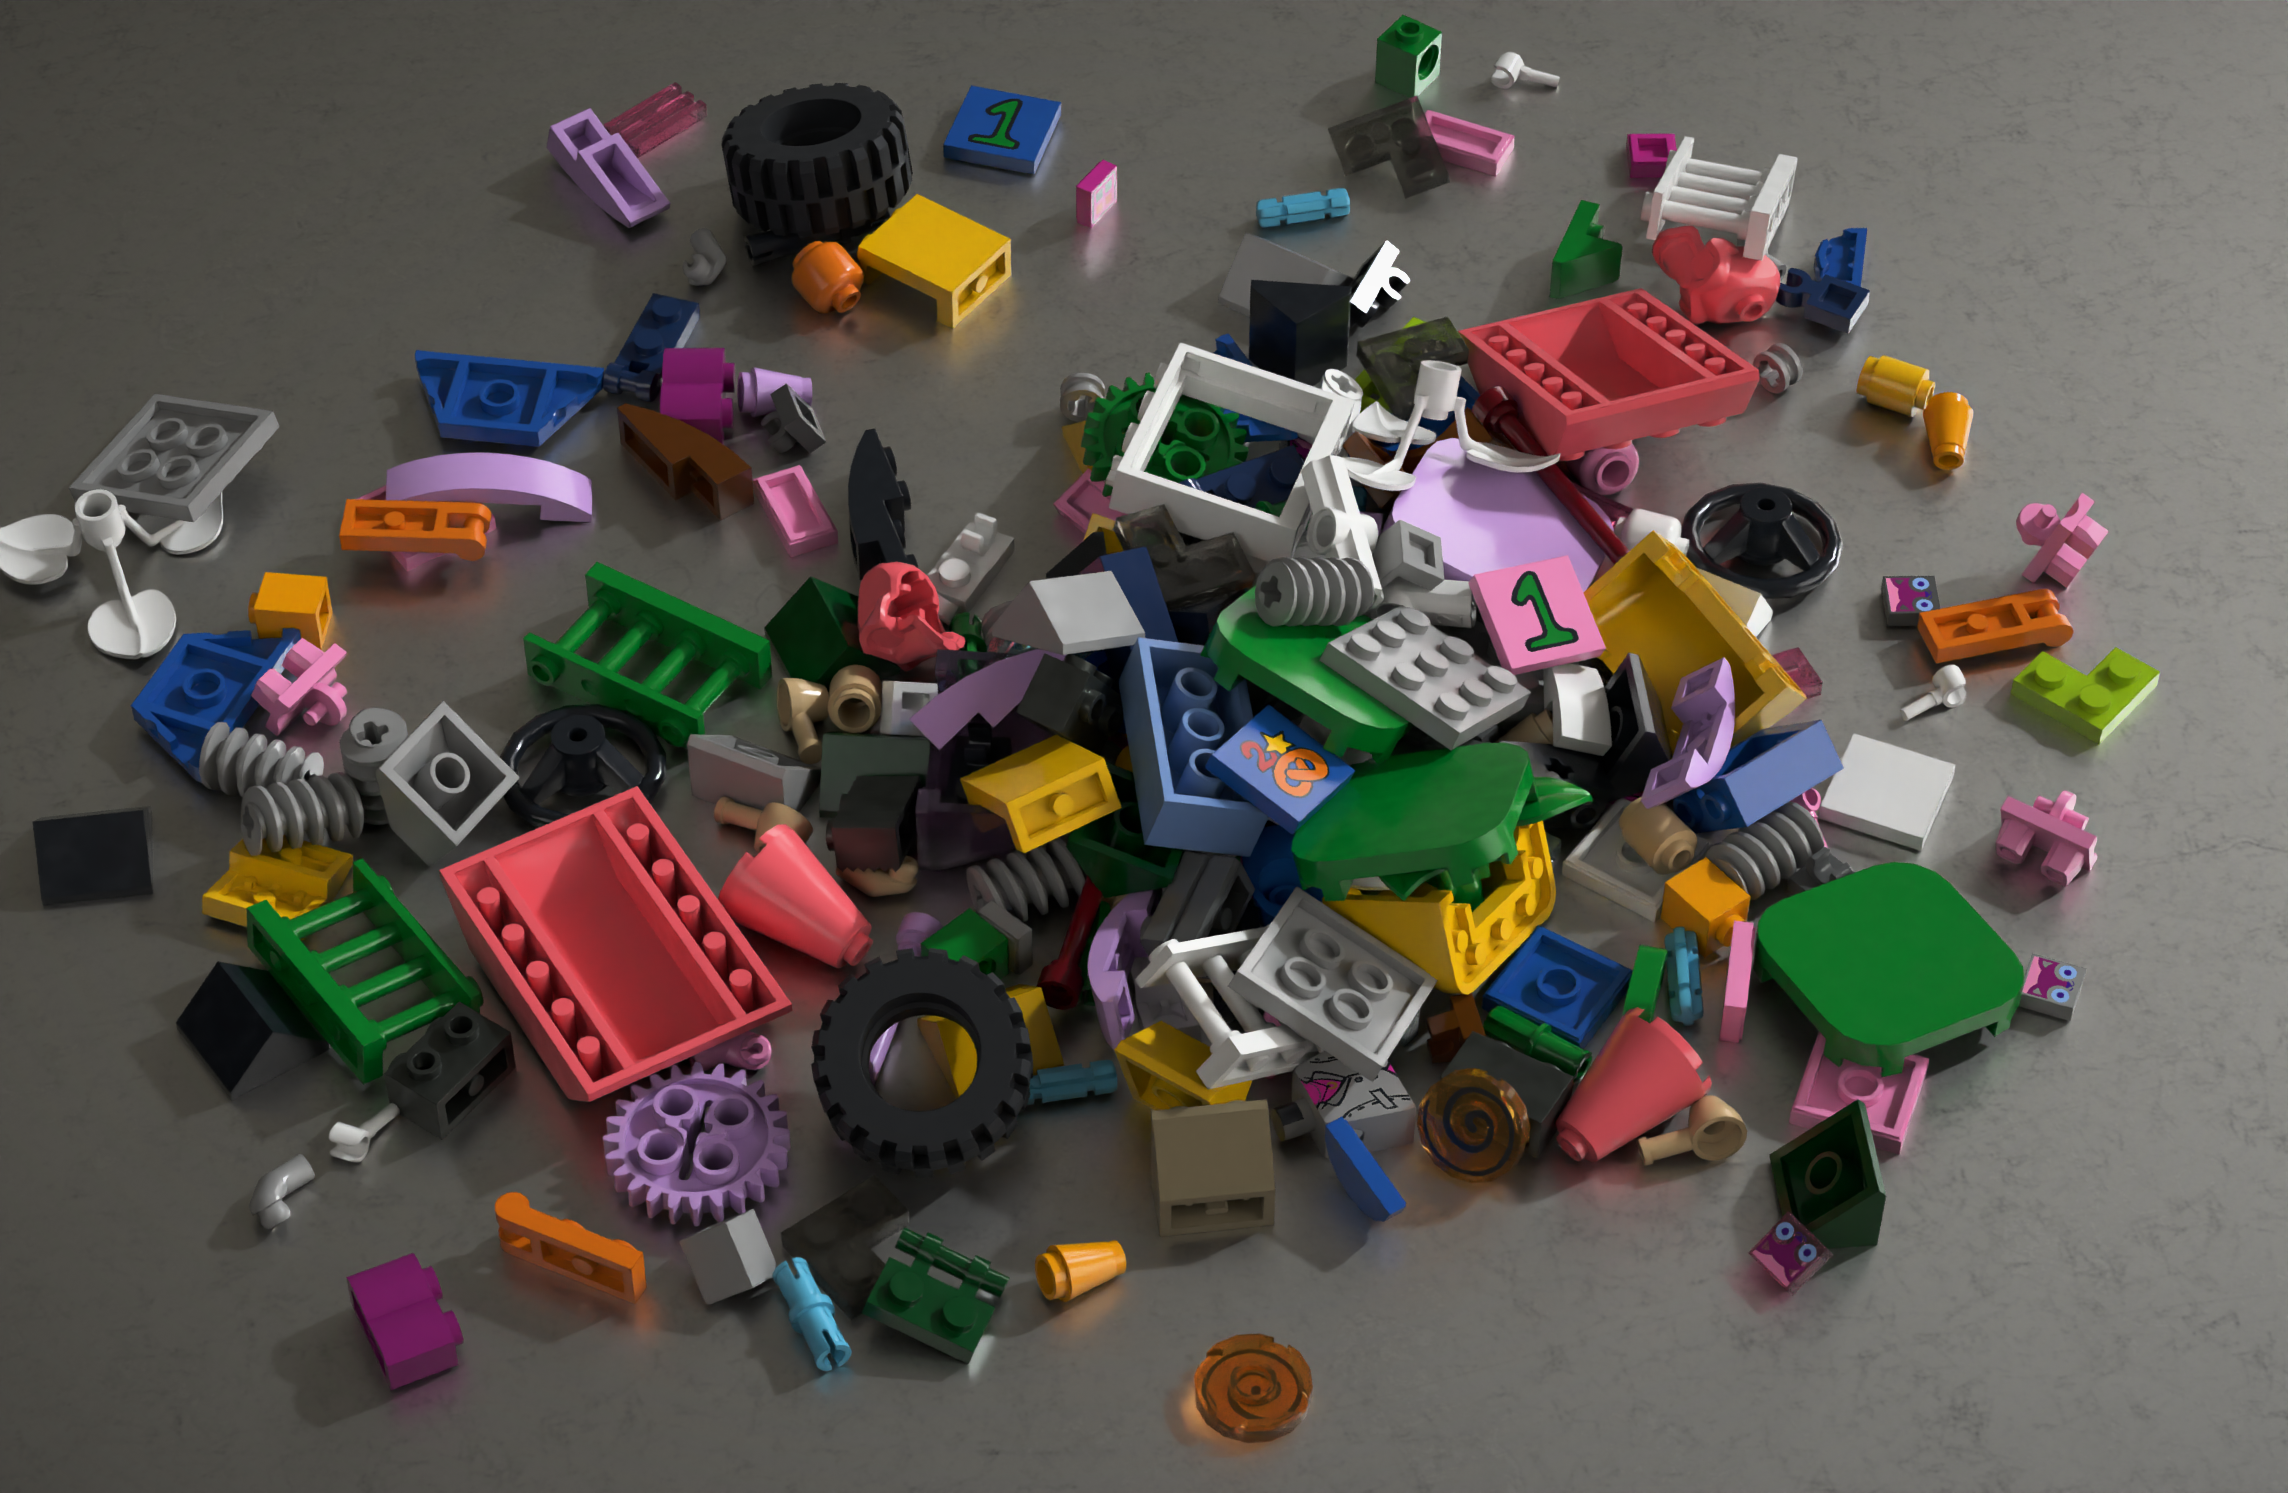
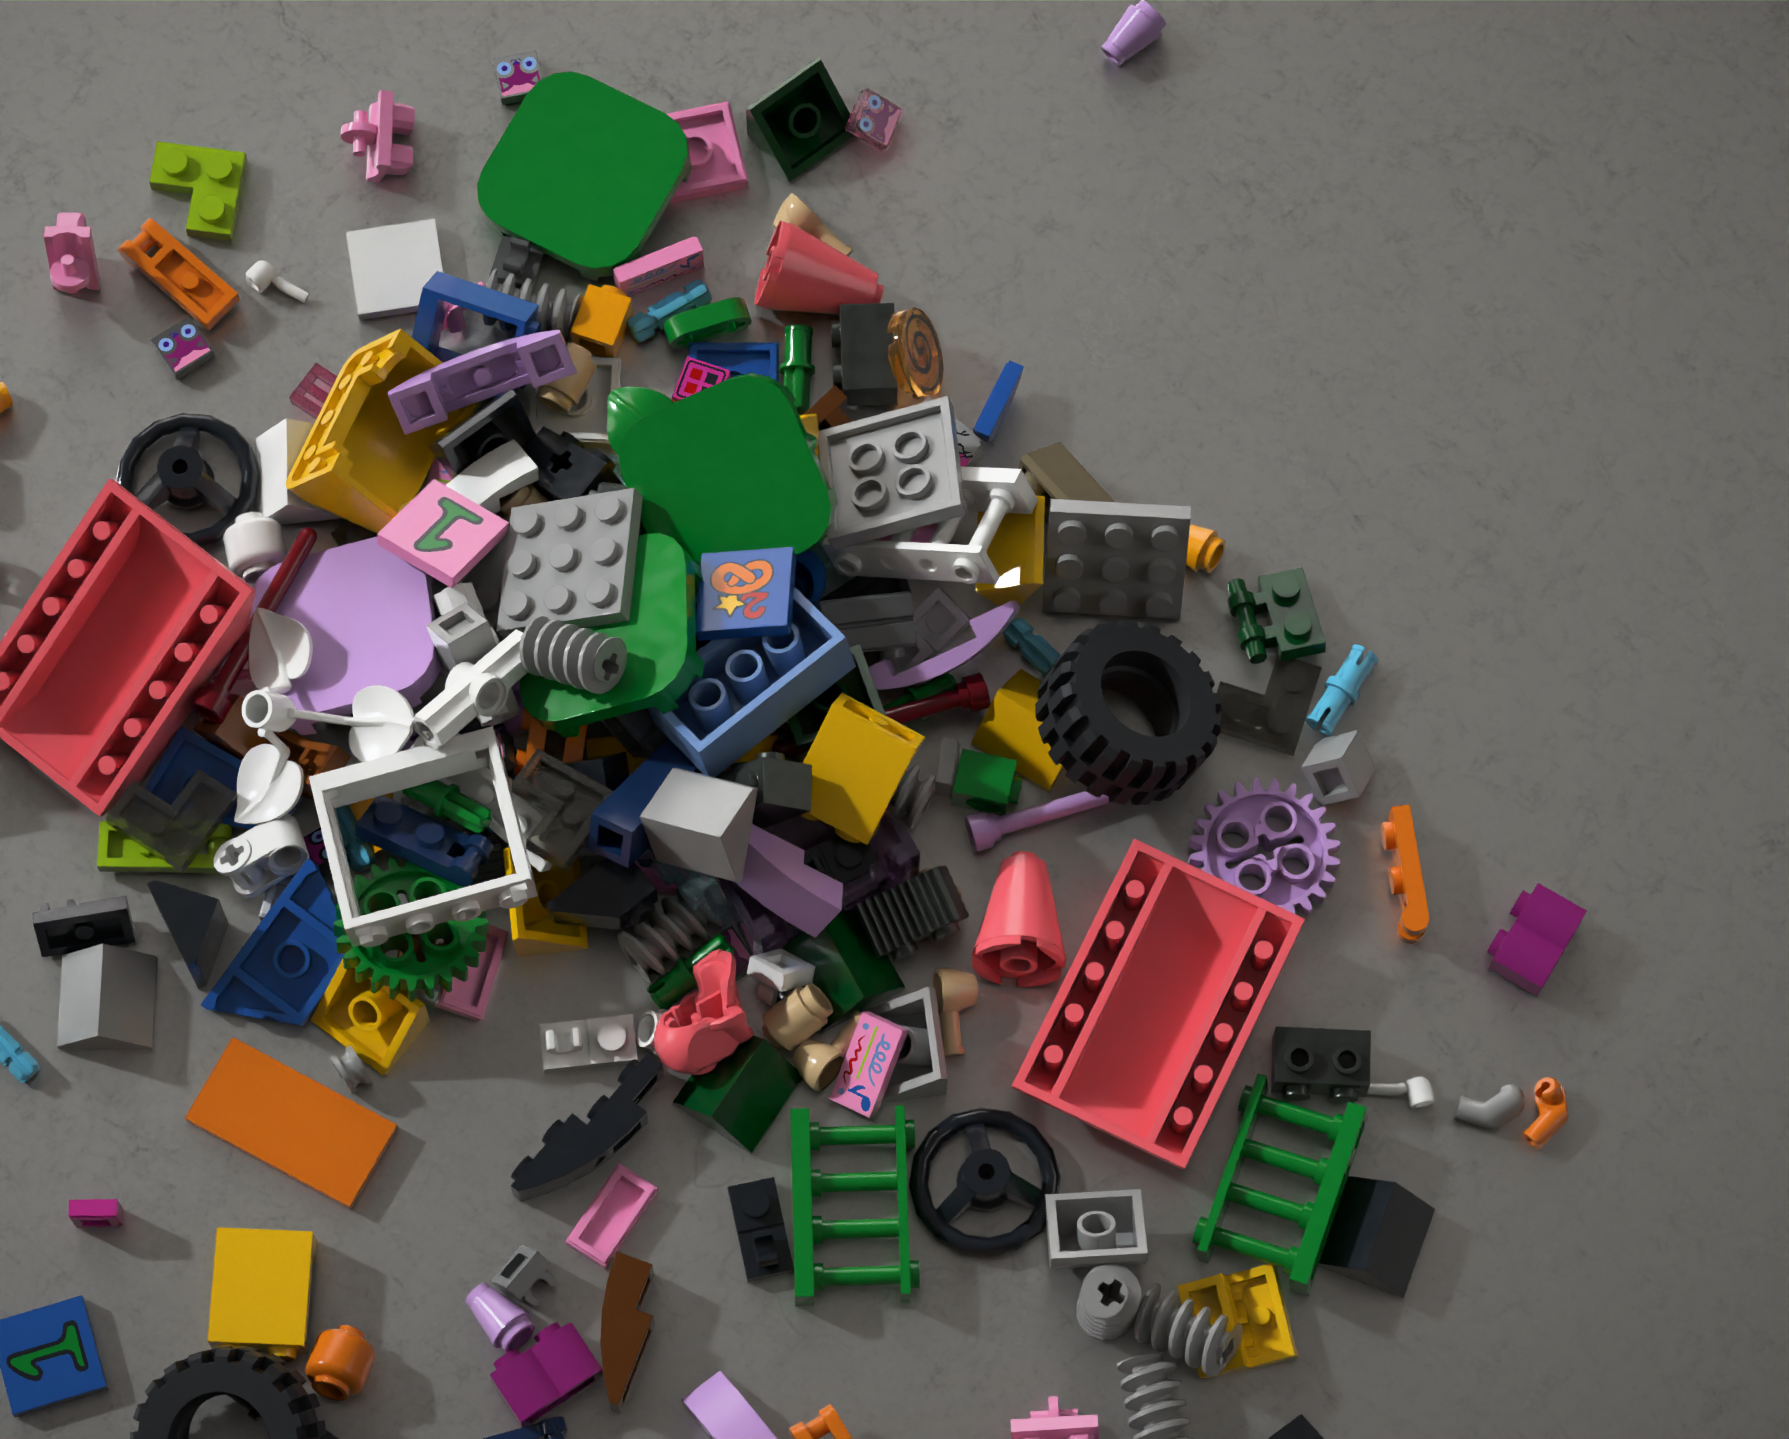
camera: 125 degrees left, 25 degrees up
clear orange tile [1194,1333,1313,1443] -> none
none -> orange tile [185,1037,398,1210]
none -> tile [672,356,731,402]
none -> black plate [727,1177,794,1282]
none -> bright pink tile [829,1011,909,1118]
none -> light grey plate [1043,499,1191,619]
none -> orange arm [1522,1077,1569,1150]

